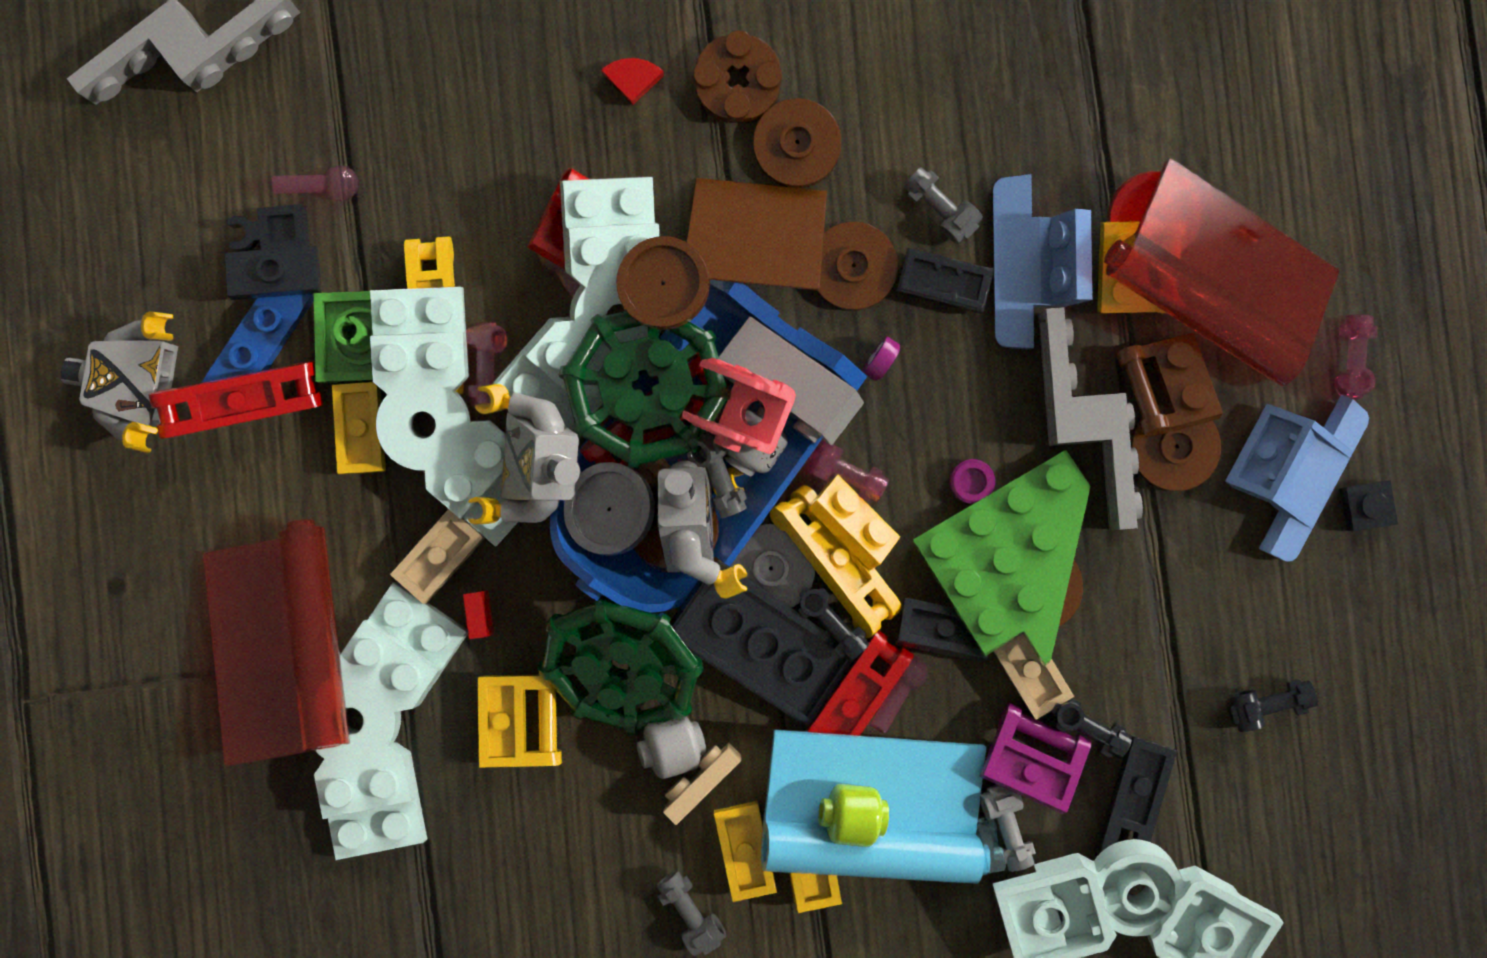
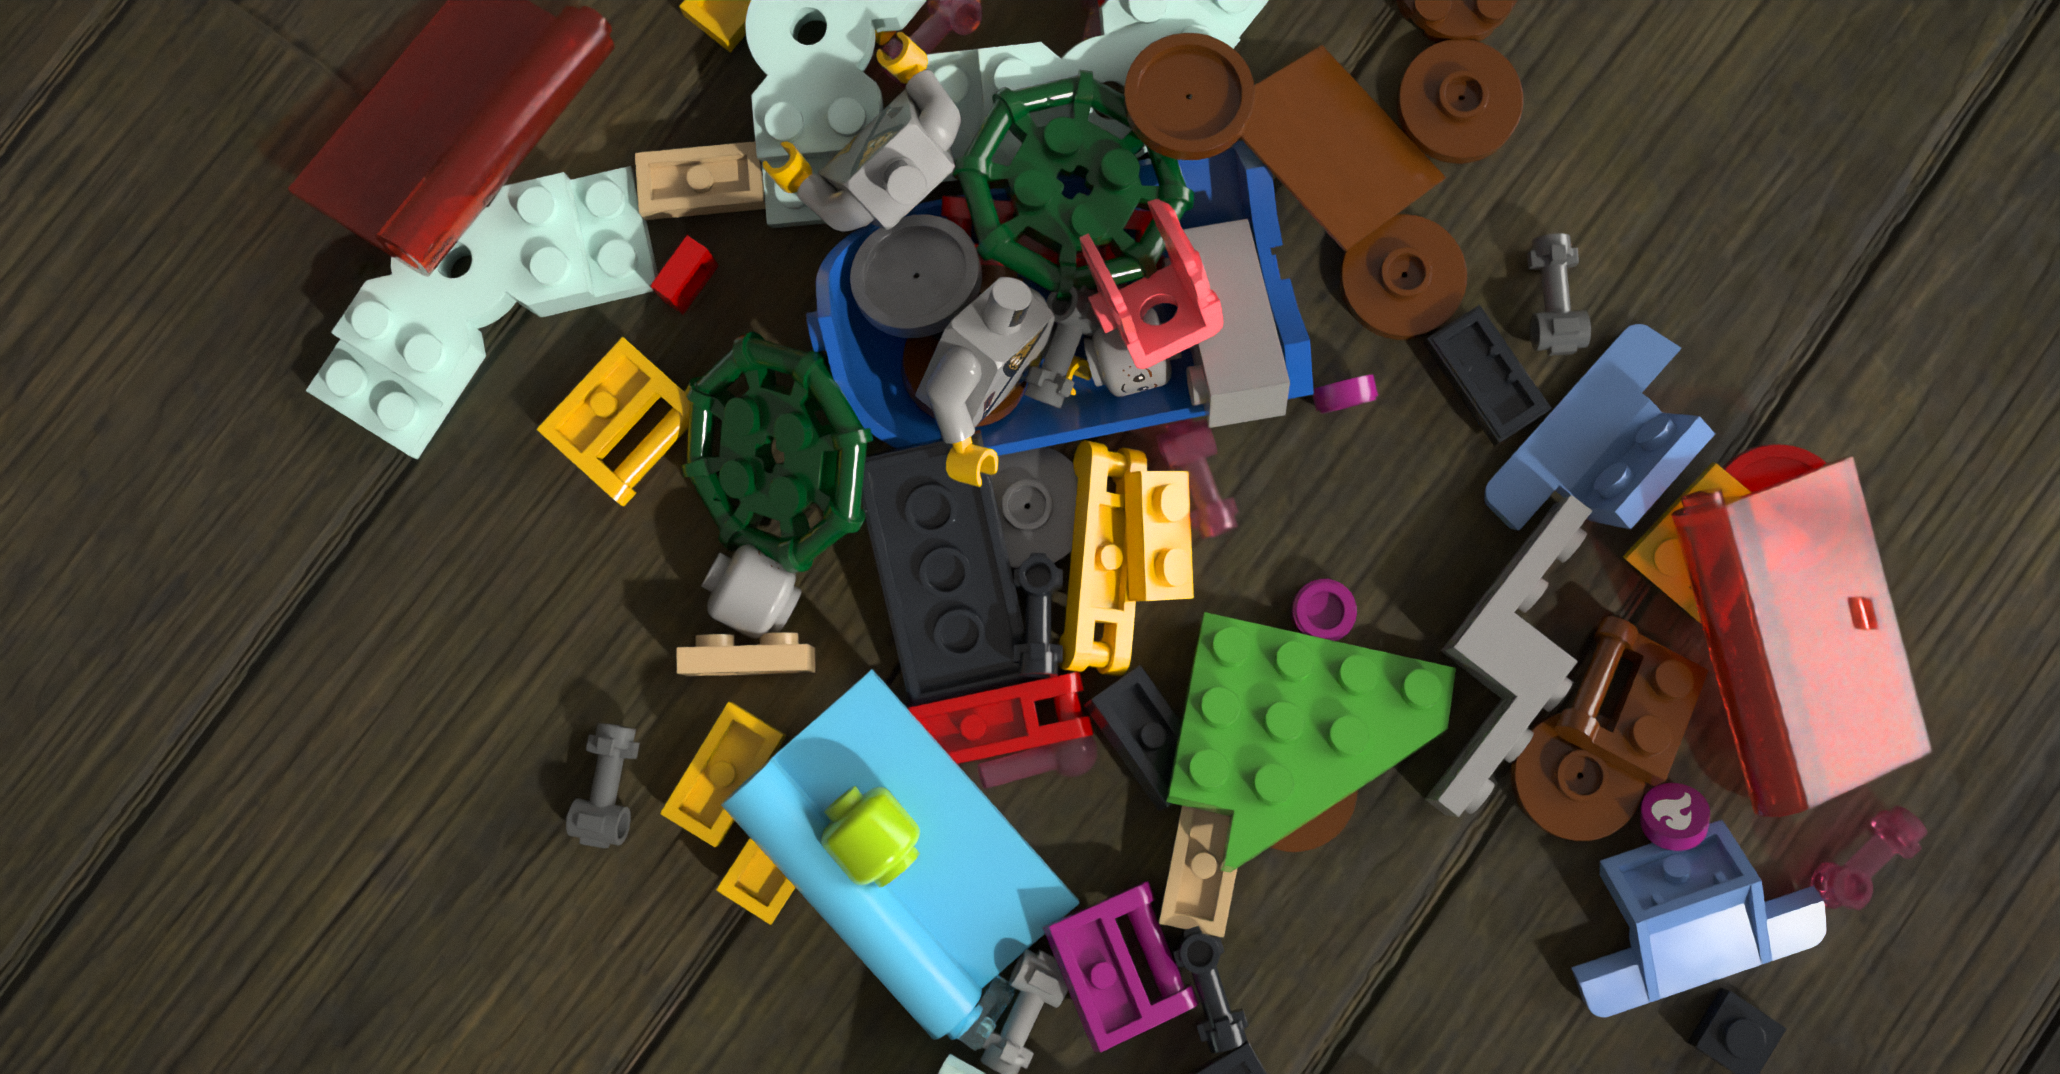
camera: 45 degrees right, 5 degrees down
none -> magenta tile [1640,783,1710,851]

